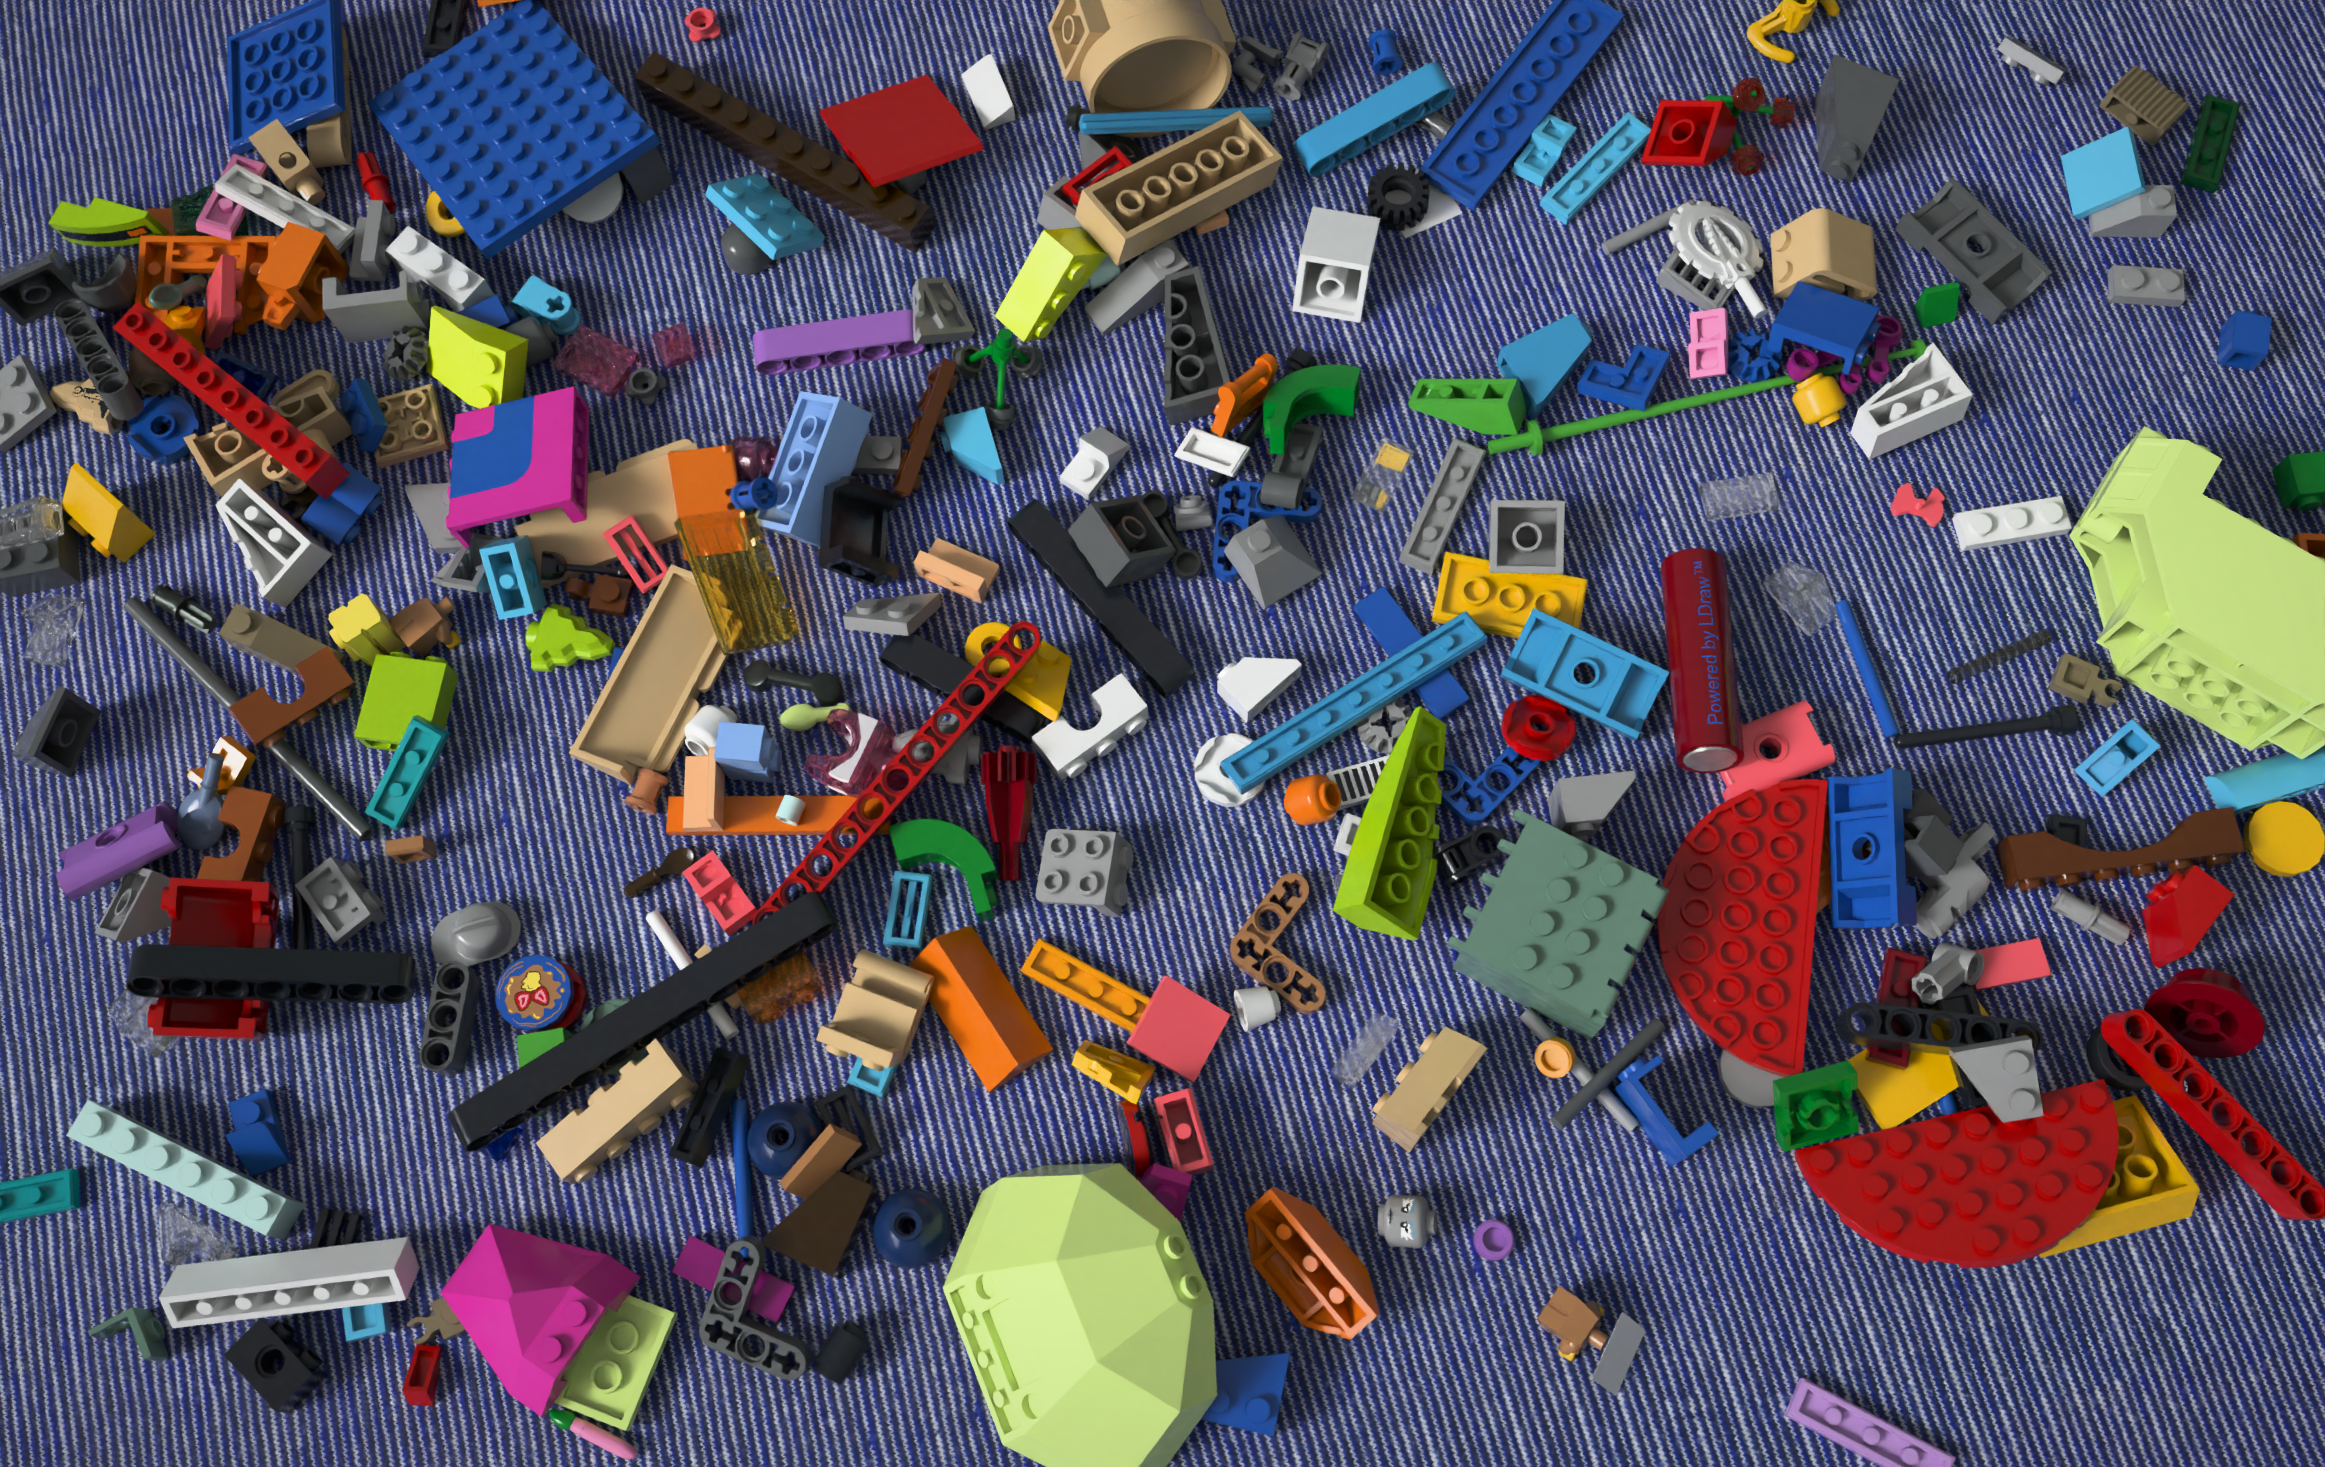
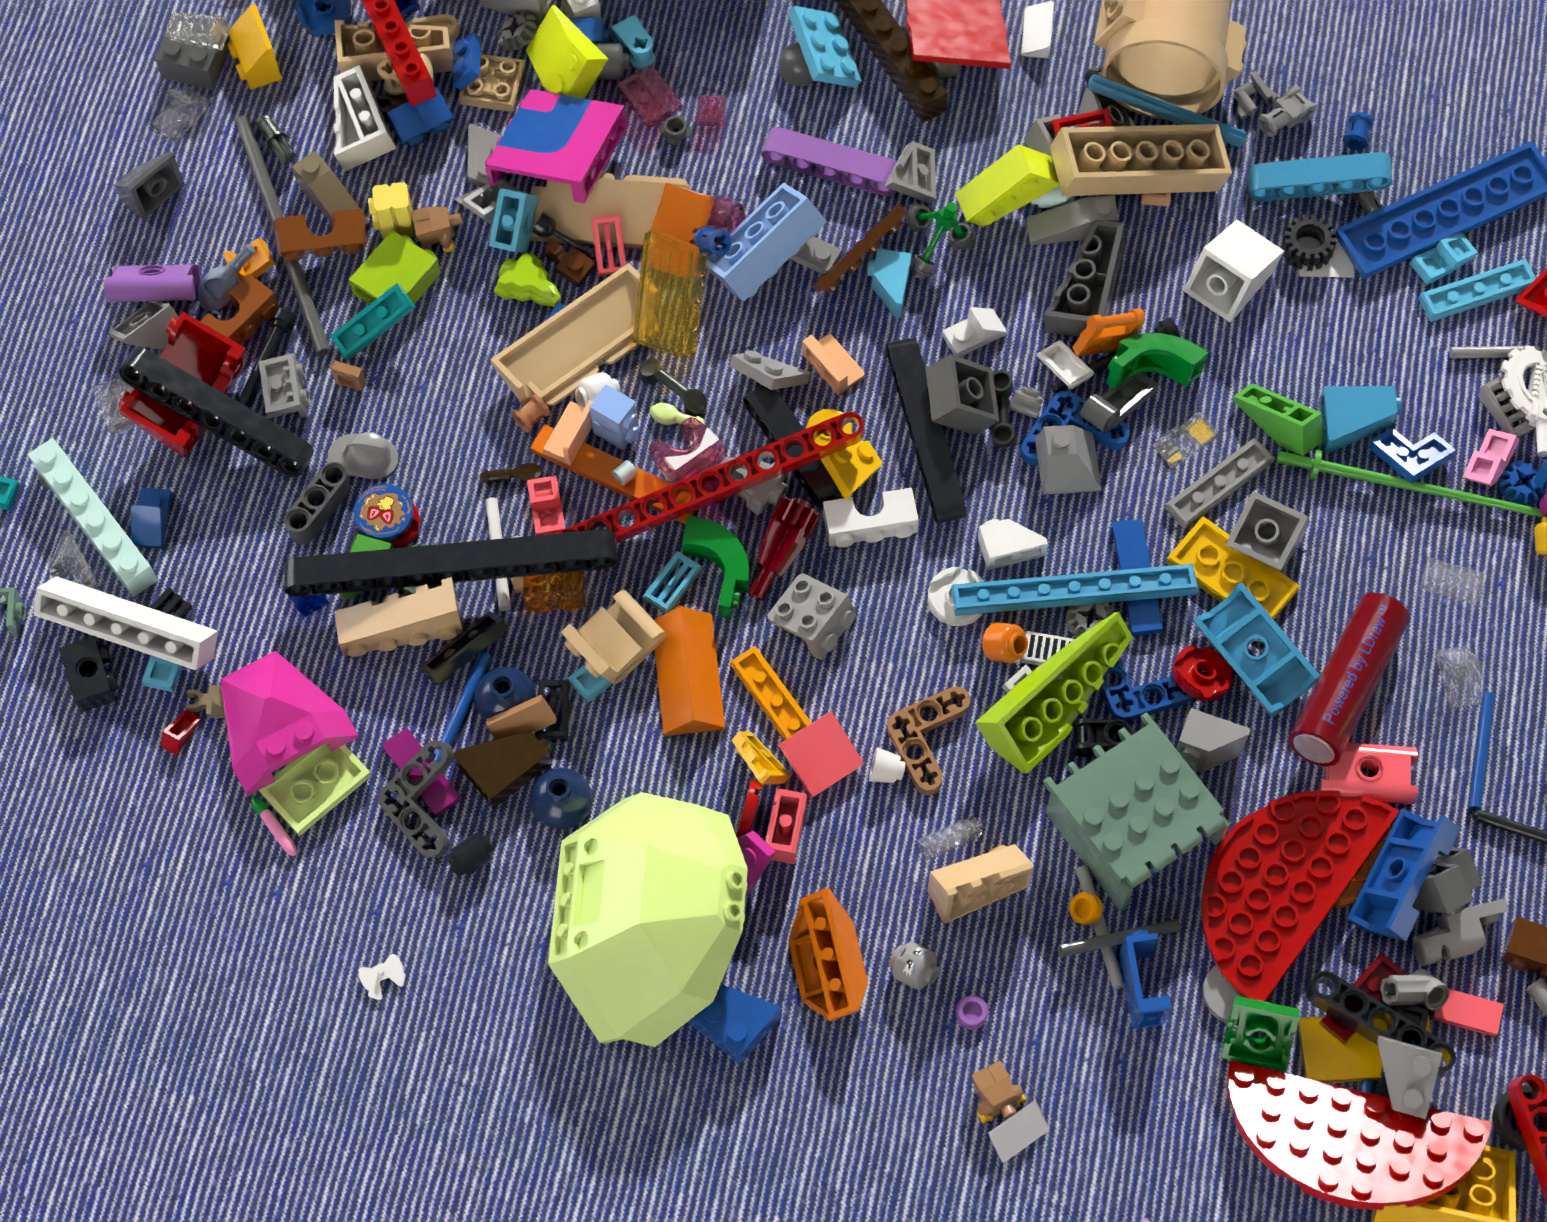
camera: 25 degrees right, 5 degrees down
black panel [818,476,902,587] -> none

